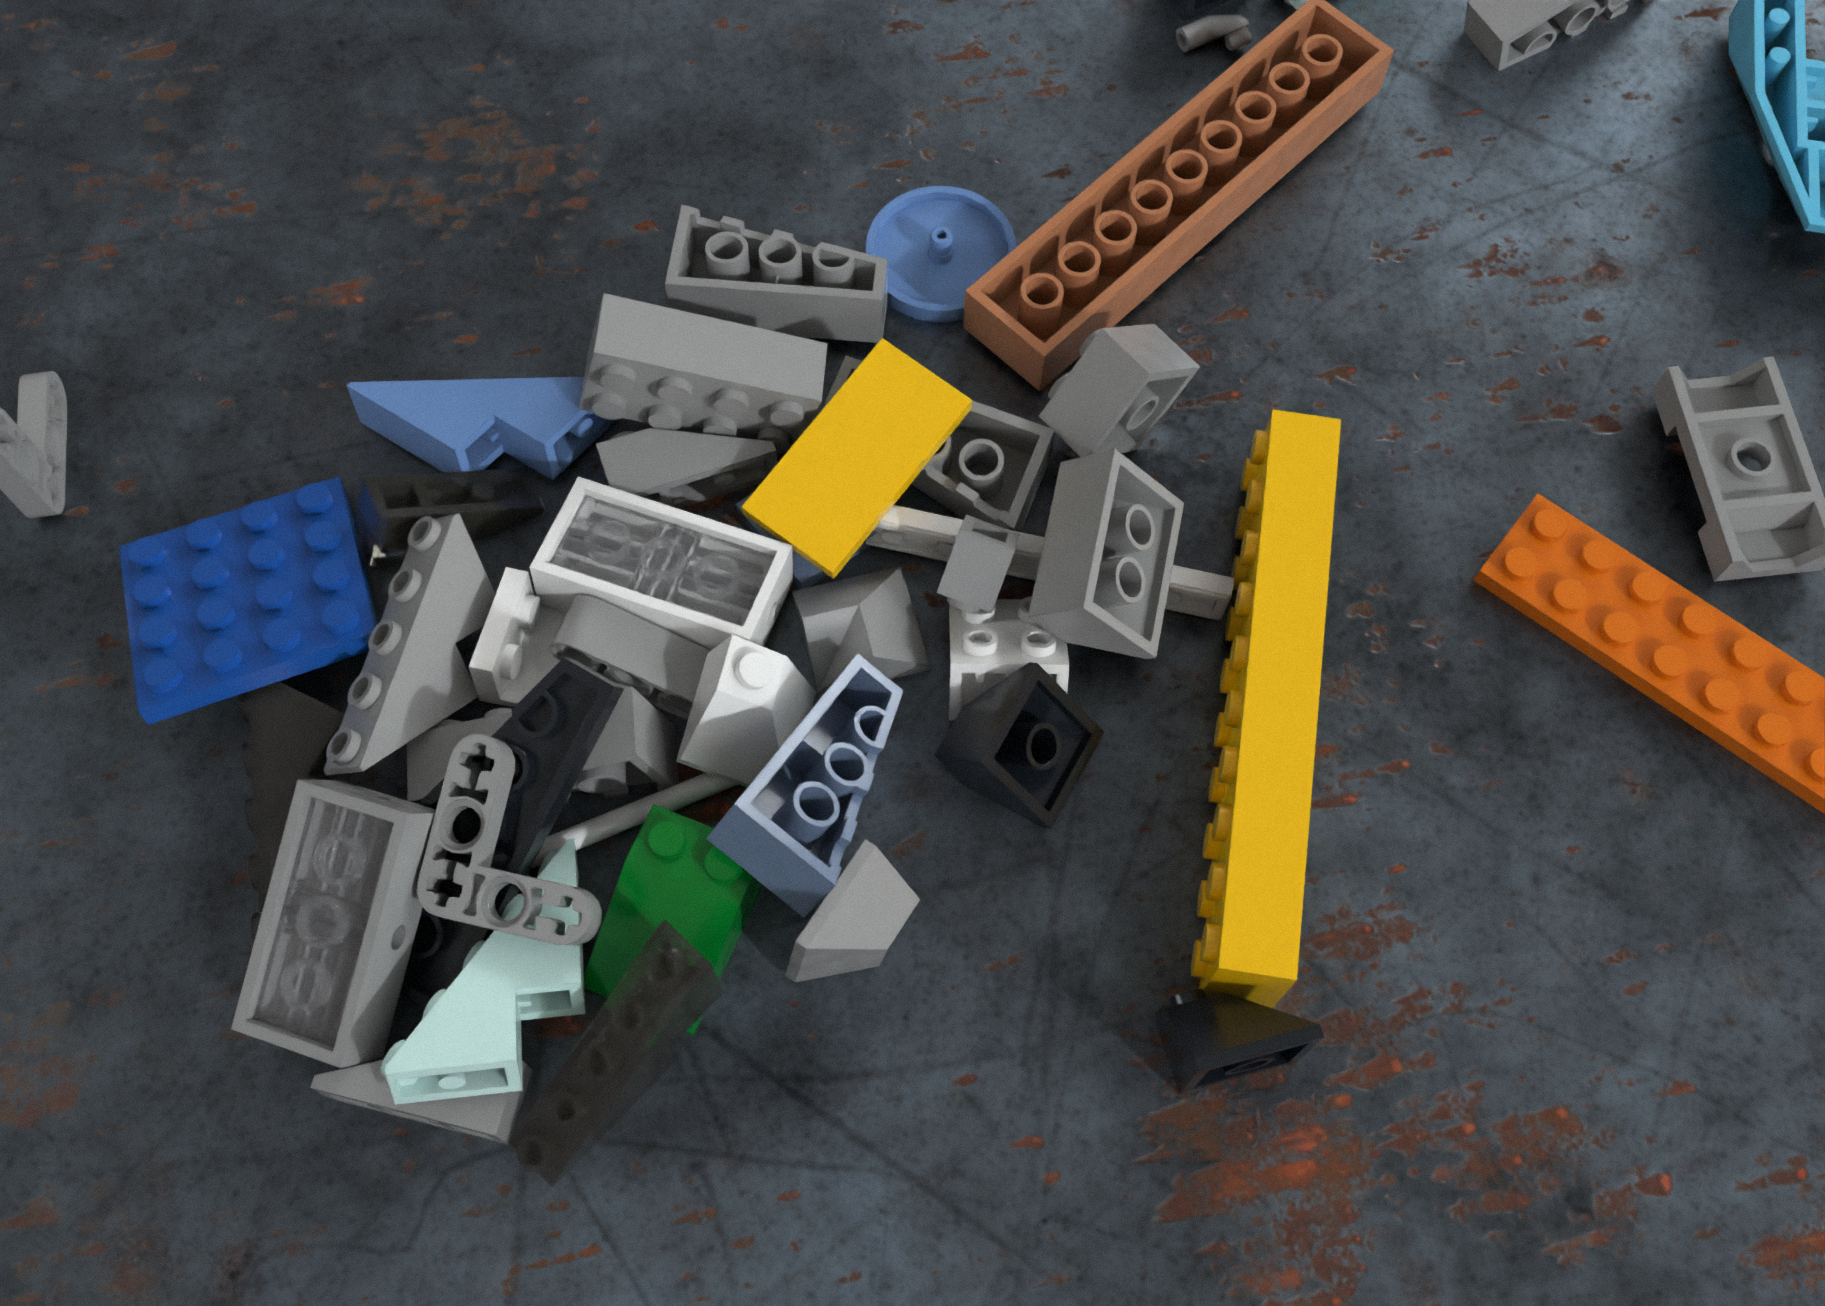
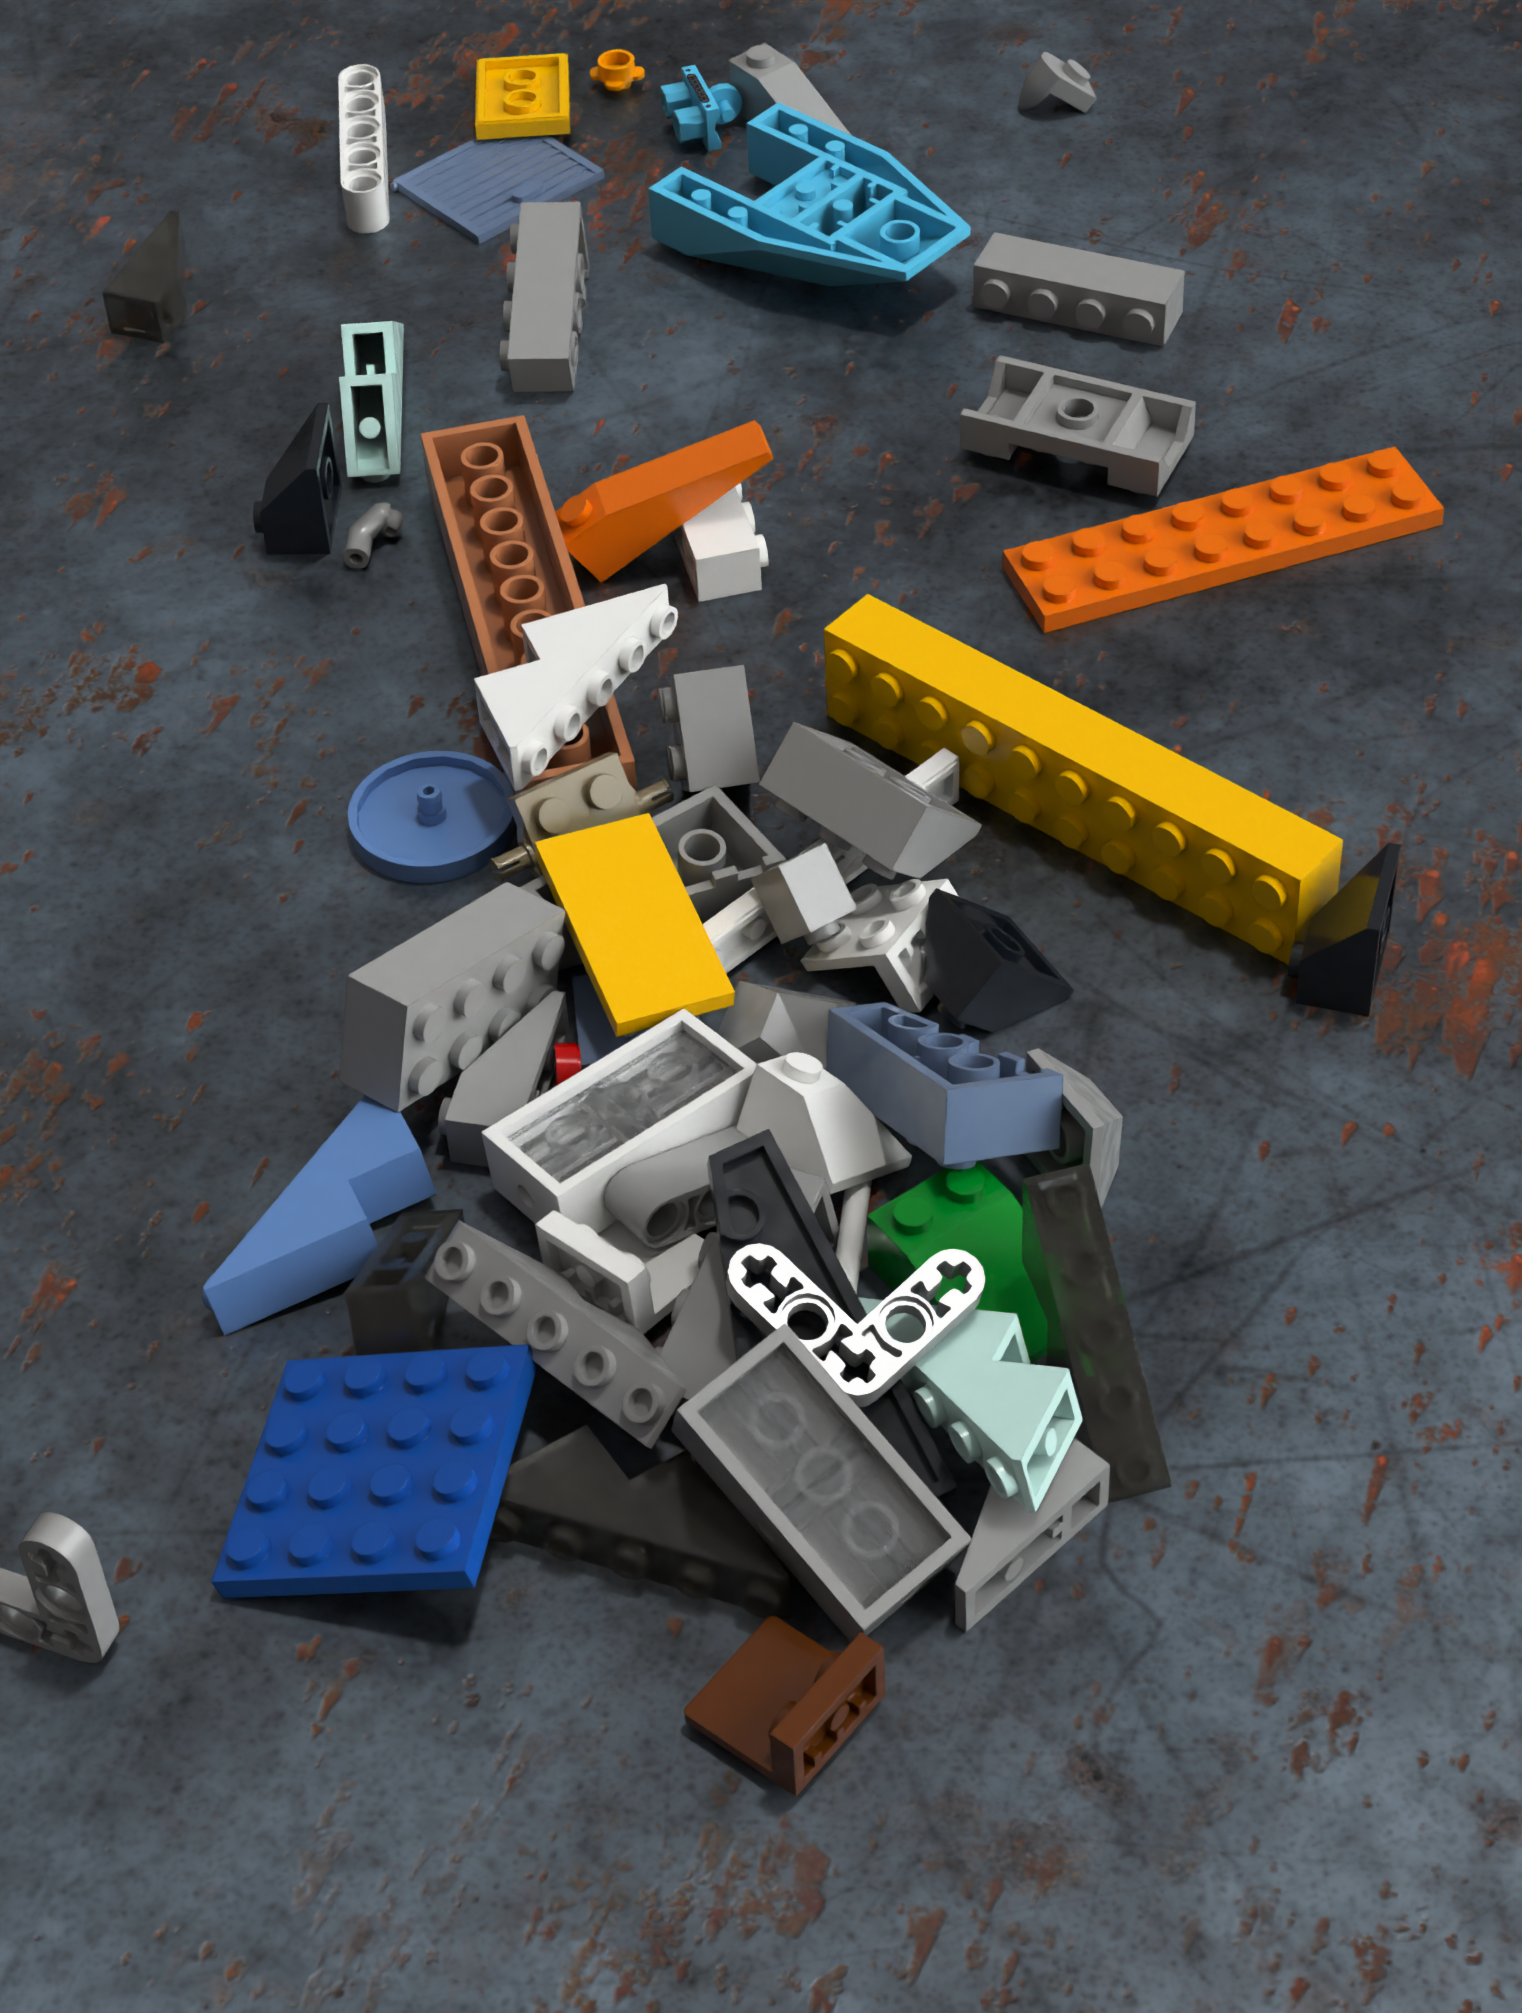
camera: 55 degrees left, 20 degrees down
light grey wedge [665,204,887,343] -> none
none -> white slope [474,584,678,791]
none -> dark tan plate [489,752,674,882]
none -> red tile [554,1042,582,1086]
none -> orange wedge [555,420,774,583]
none -> white brick [673,483,769,602]
none -> reddish brown bracket [684,1616,885,1797]

